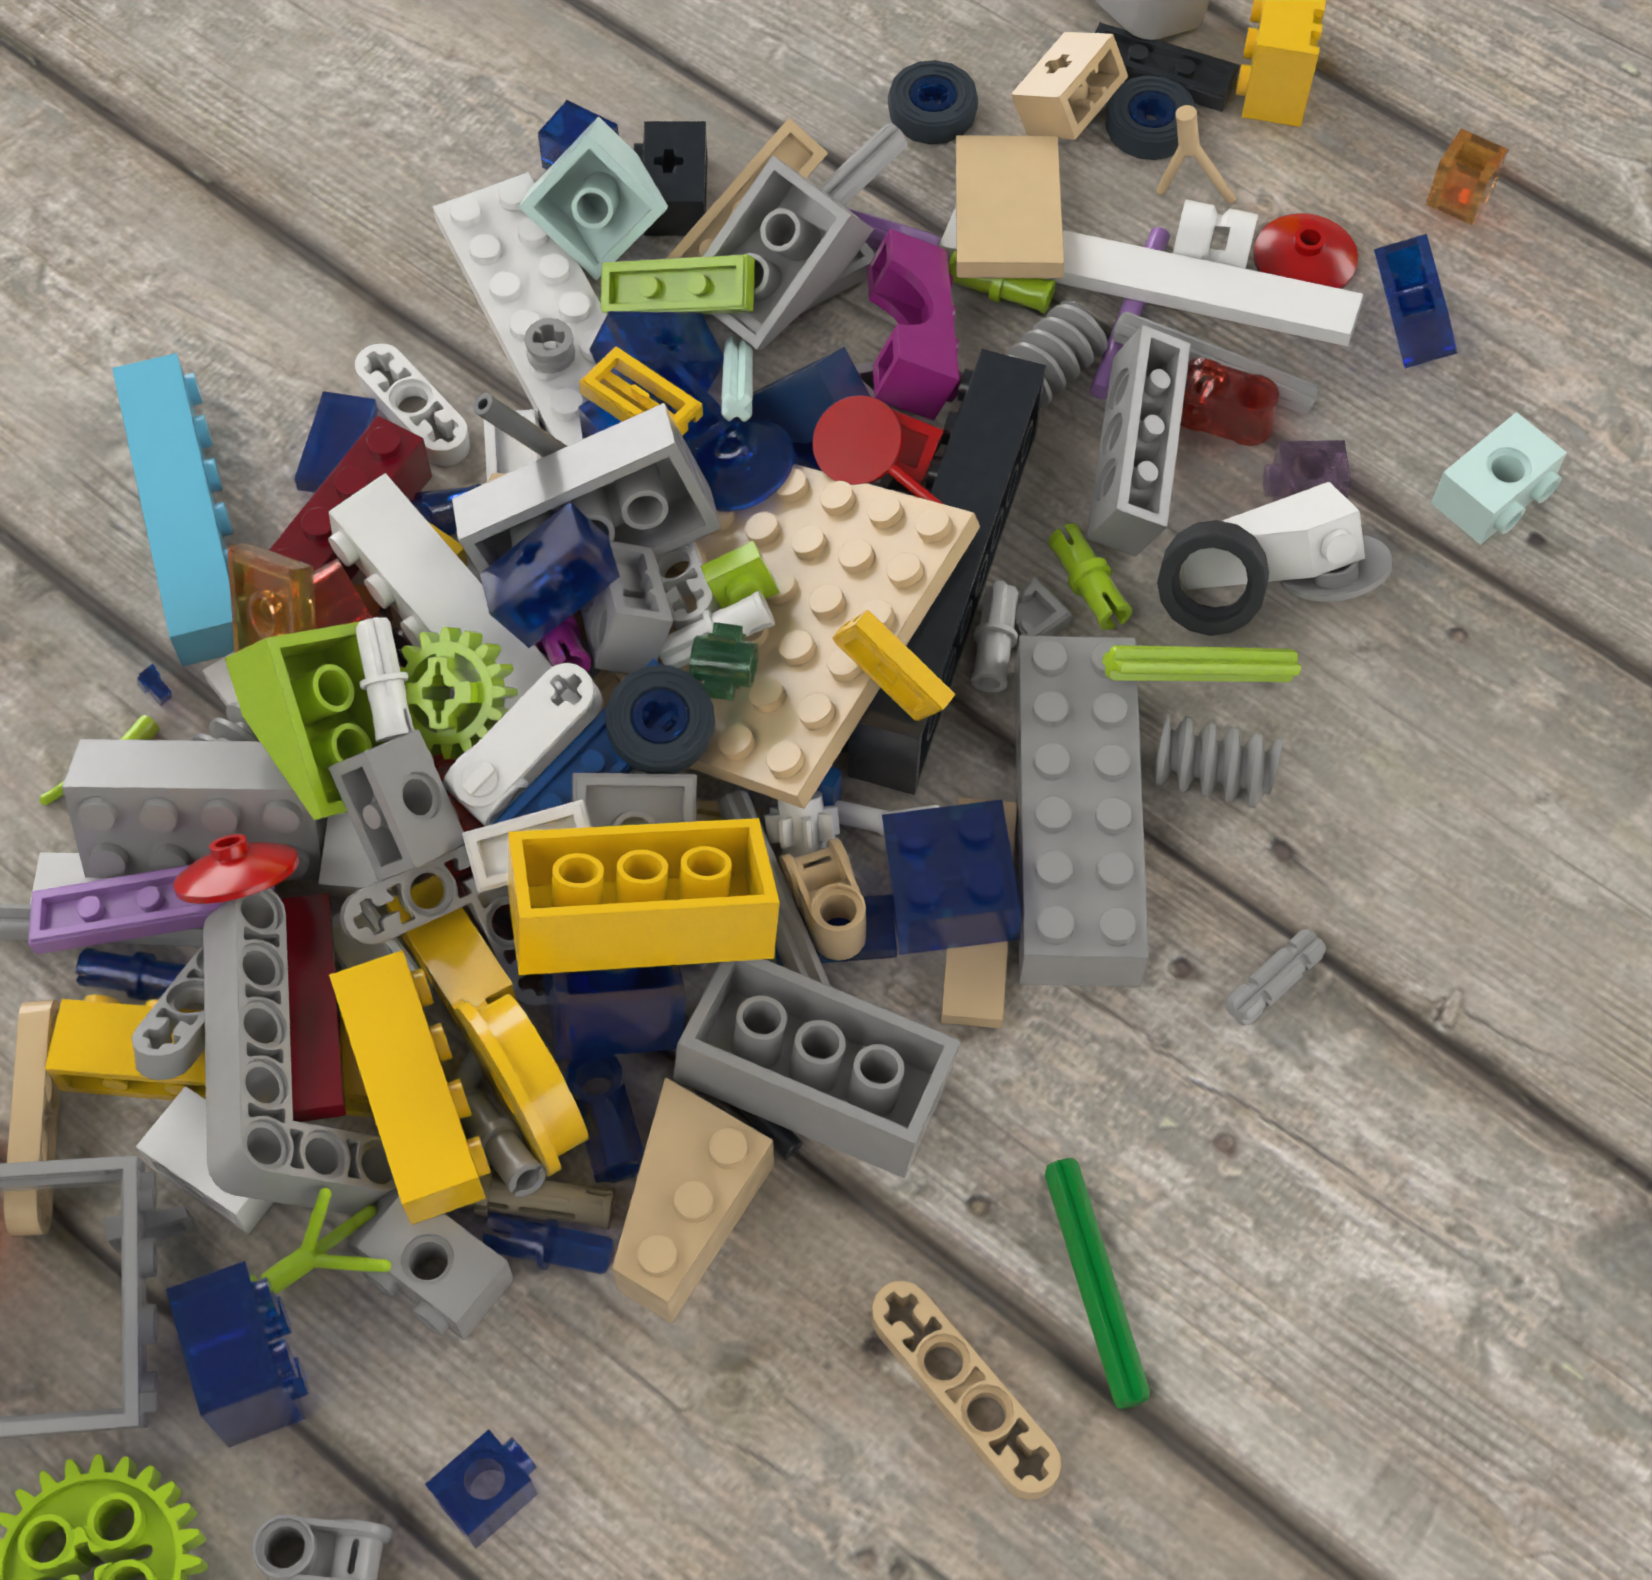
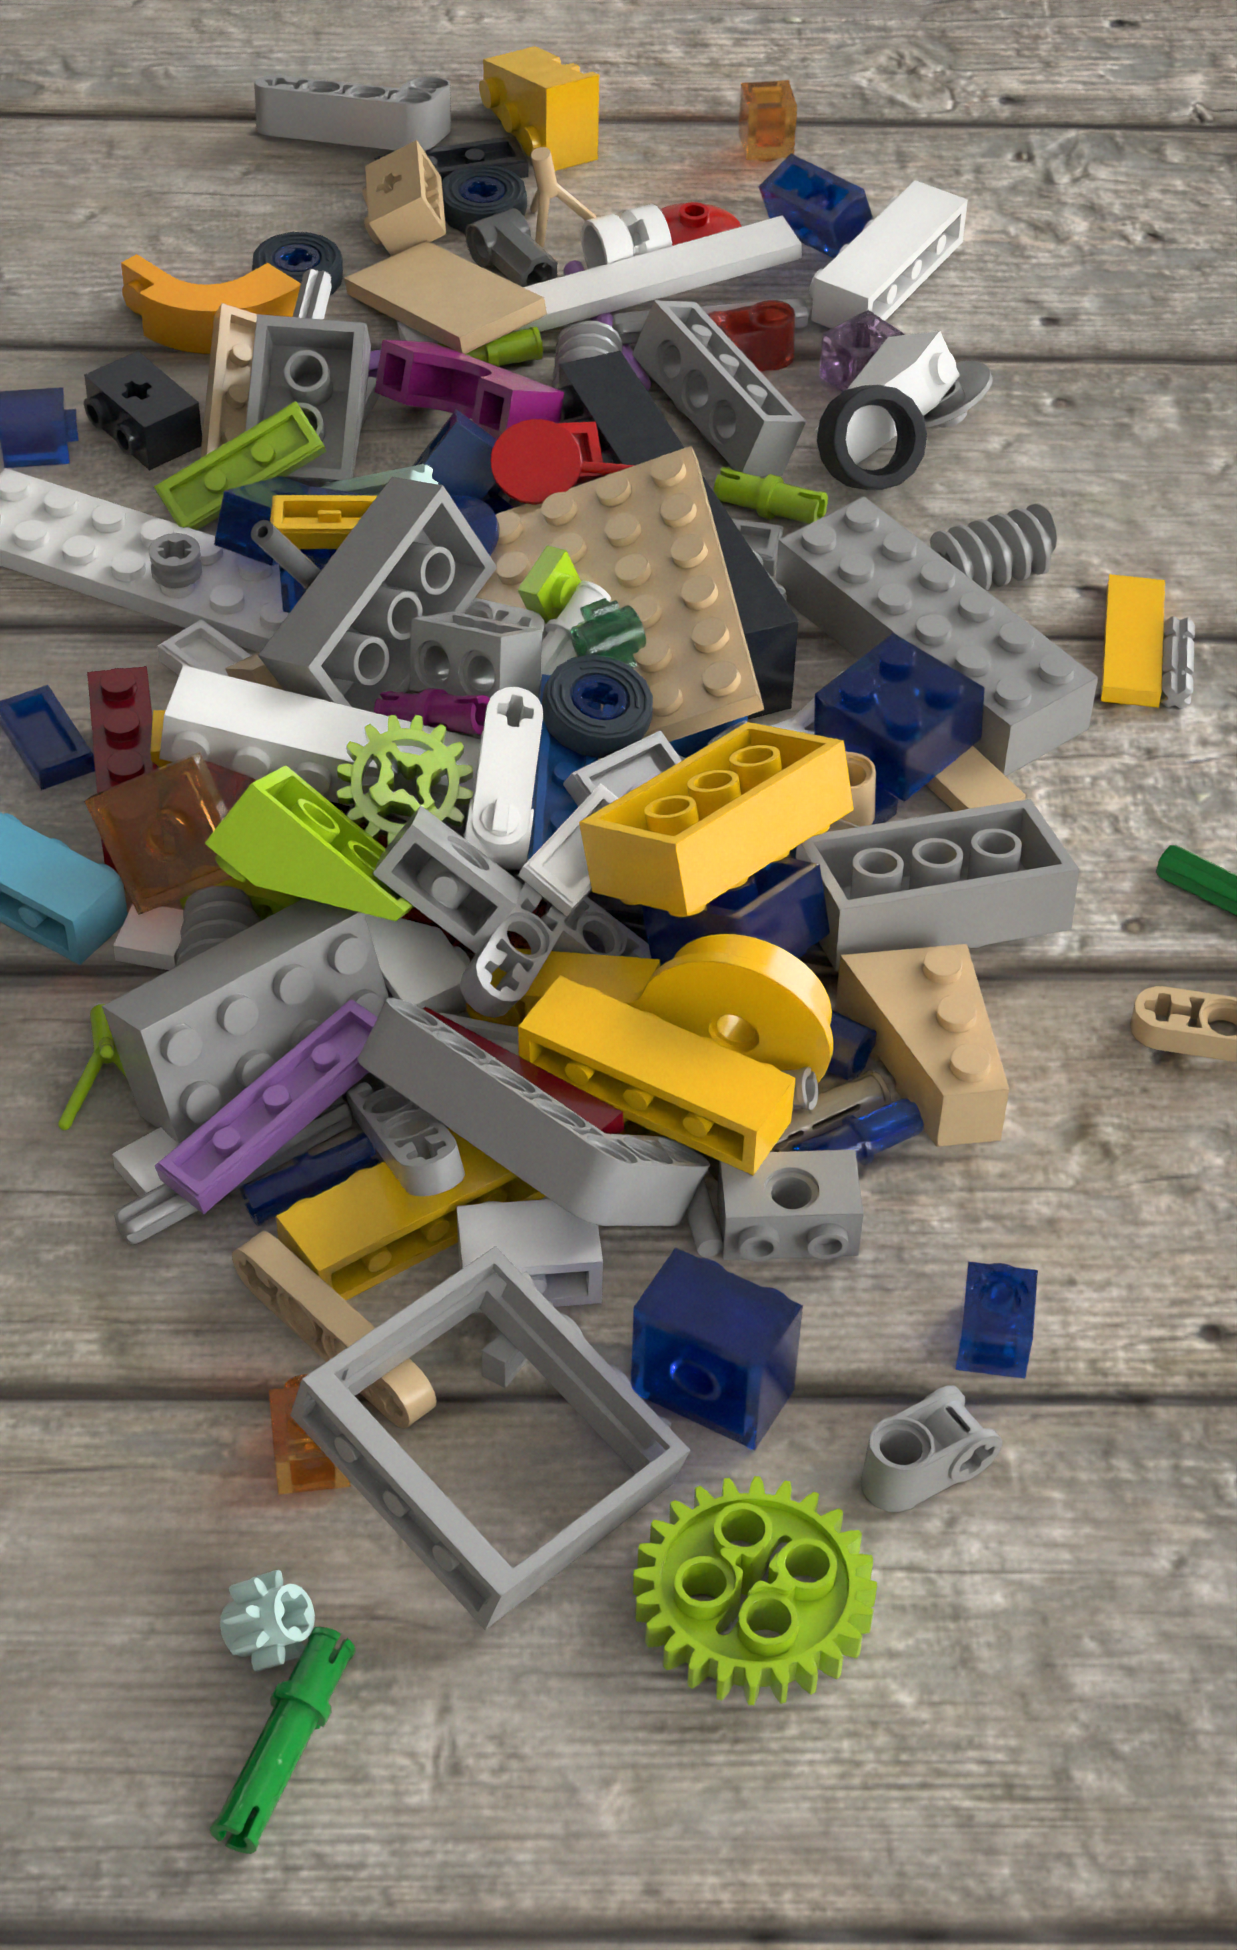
camera: 40 degrees left, 15 degrees down
clear blue piece [137,663,172,706] -> none
red dish [173,834,299,904] -> none
lime plant [261,1188,392,1294] -> none
white beam [355,344,471,467] -> none
white axle [356,618,414,742] -> none
clear blue brick [480,502,620,648] -> none
light aqua slope [519,116,668,281] -> none
yellow tile [832,609,956,721] -> none
lime axle [1102,645,1302,682] -> none
light aqua brick [1431,412,1567,545] -> none
none -> light orange arch [121,254,301,354]
none -> dark grey piece [465,208,557,287]
none -> white brick [809,180,968,341]
none -> yellow tile [1101,574,1165,708]

